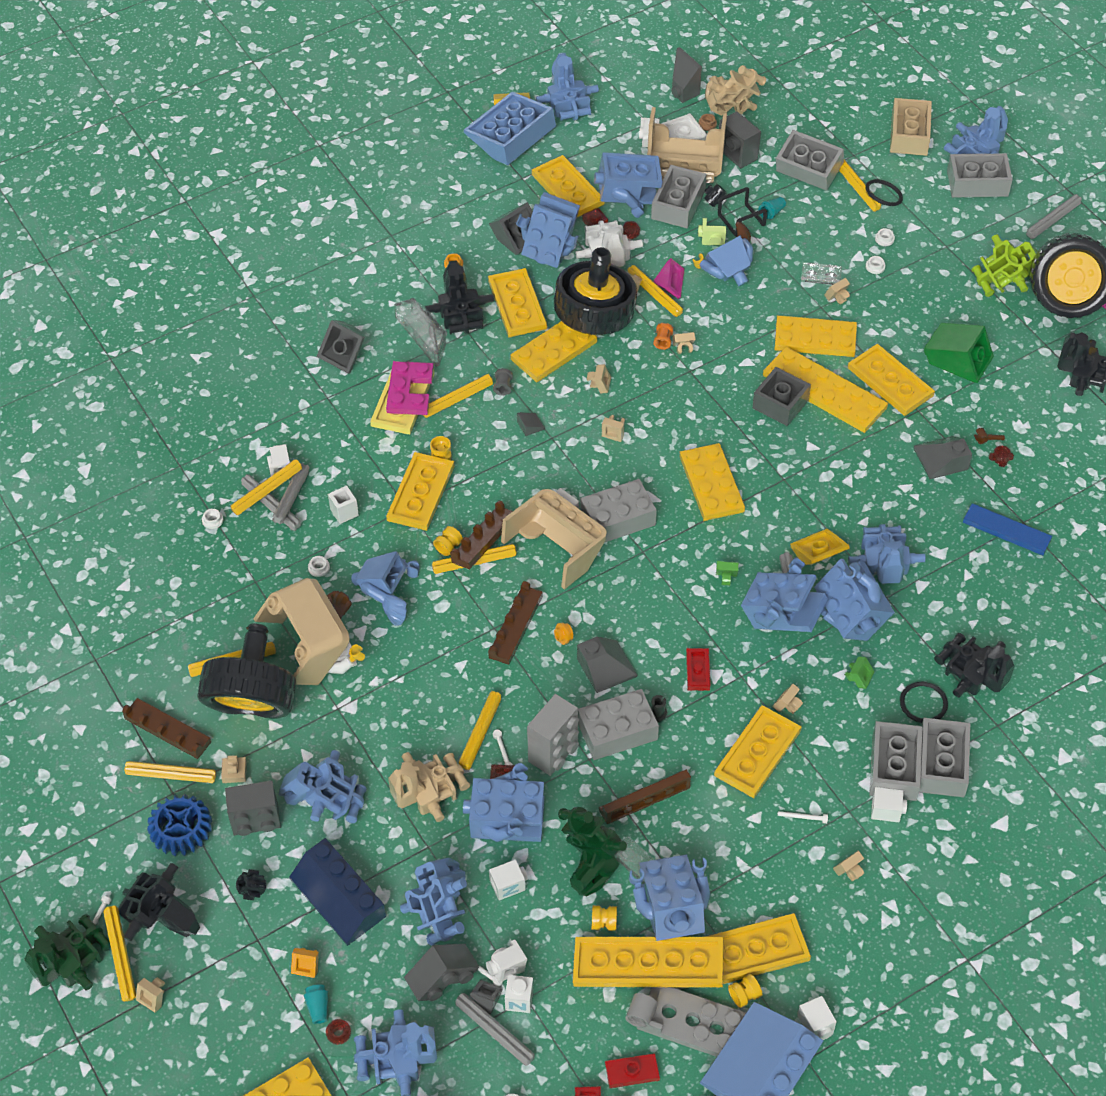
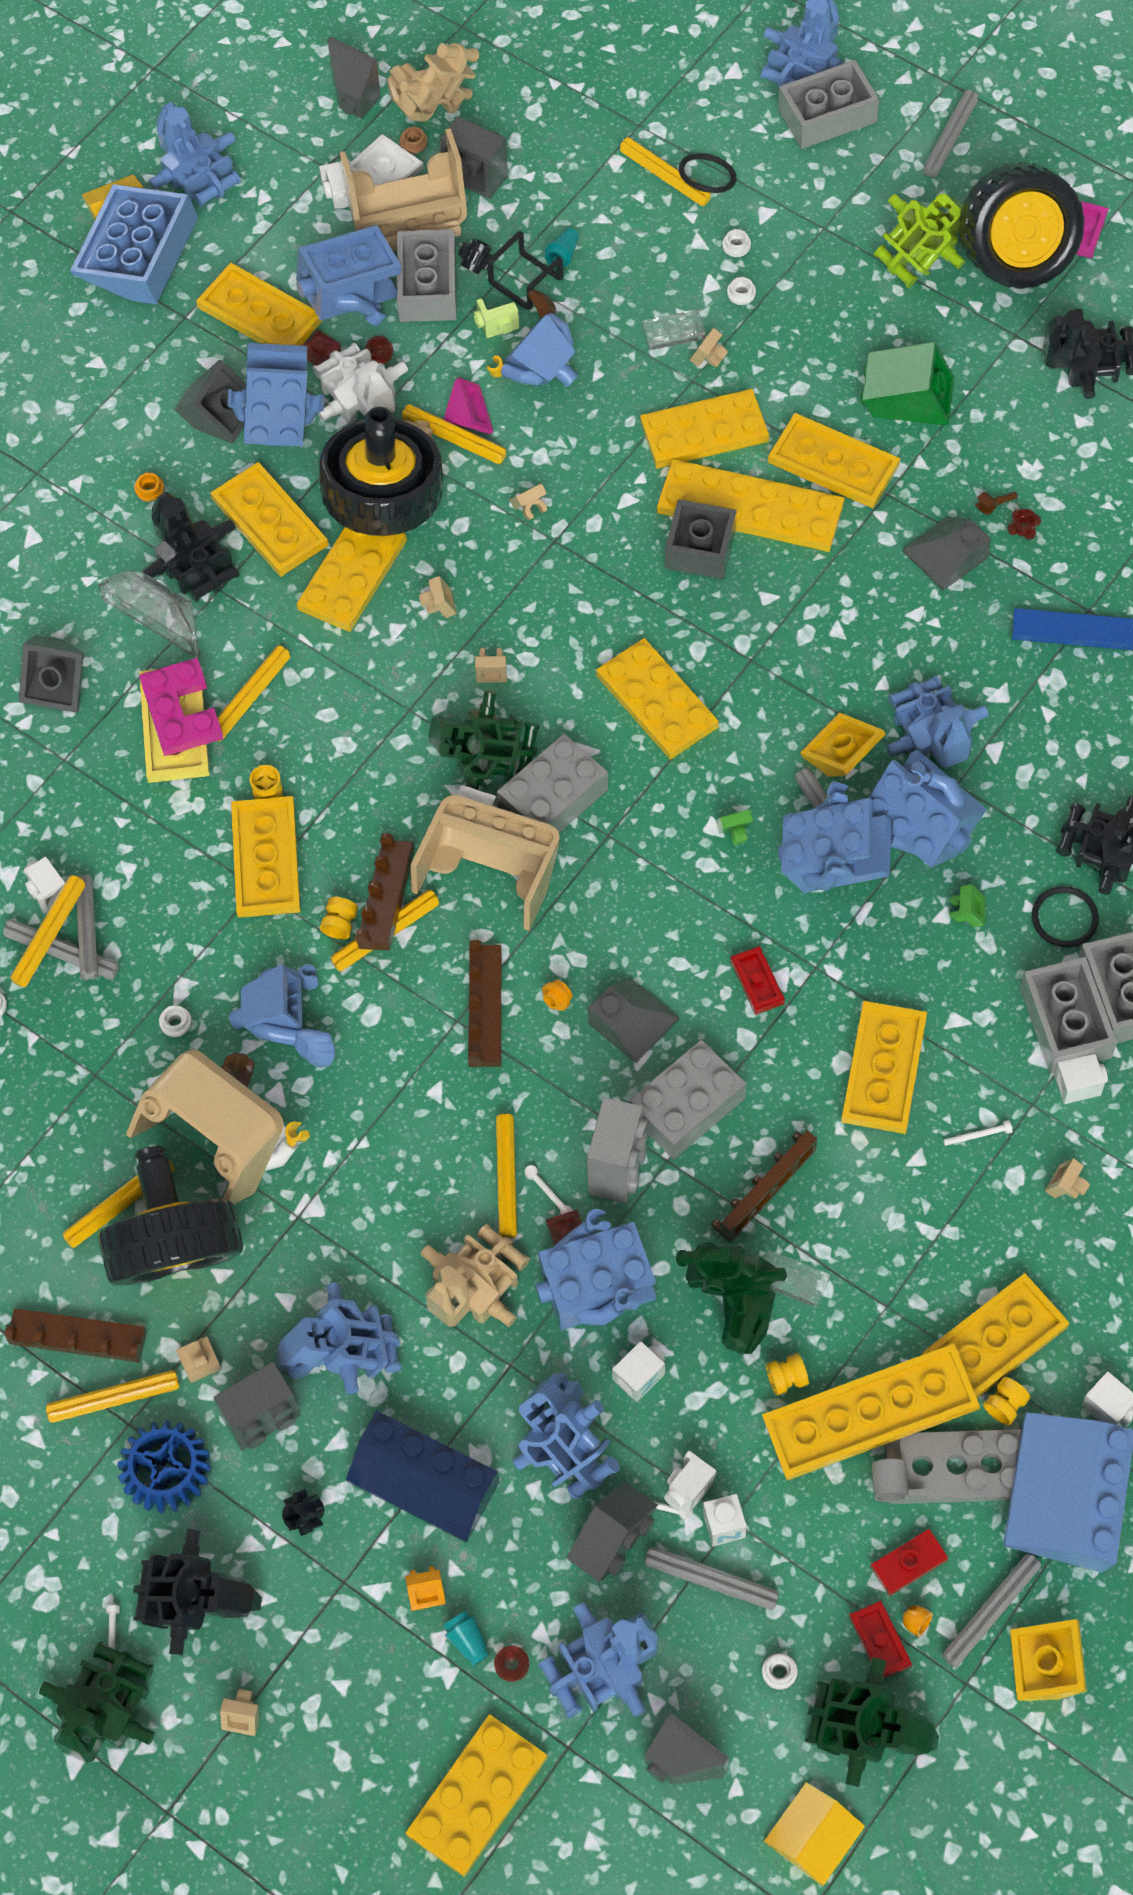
camera: 20 degrees left, 10 degrees up
yellow axle [103,906,136,1002] -> none
white brick [328,486,359,524] -> none
dark grey slope [470,980,503,1015] -> none
dark grey bush [493,368,513,396] -> none
dark grey slope [517,412,544,436] -> none
medium blue torso [629,854,710,941] -> none
pearl dark grey pin [651,695,667,721] -> none
orange bush [653,323,673,350] -> none
tan tile [772,684,803,714] -> none
light grey brick [776,130,844,191] -> none
tan brick [890,98,932,156] -> none
none -> dark green piece [428,690,540,790]

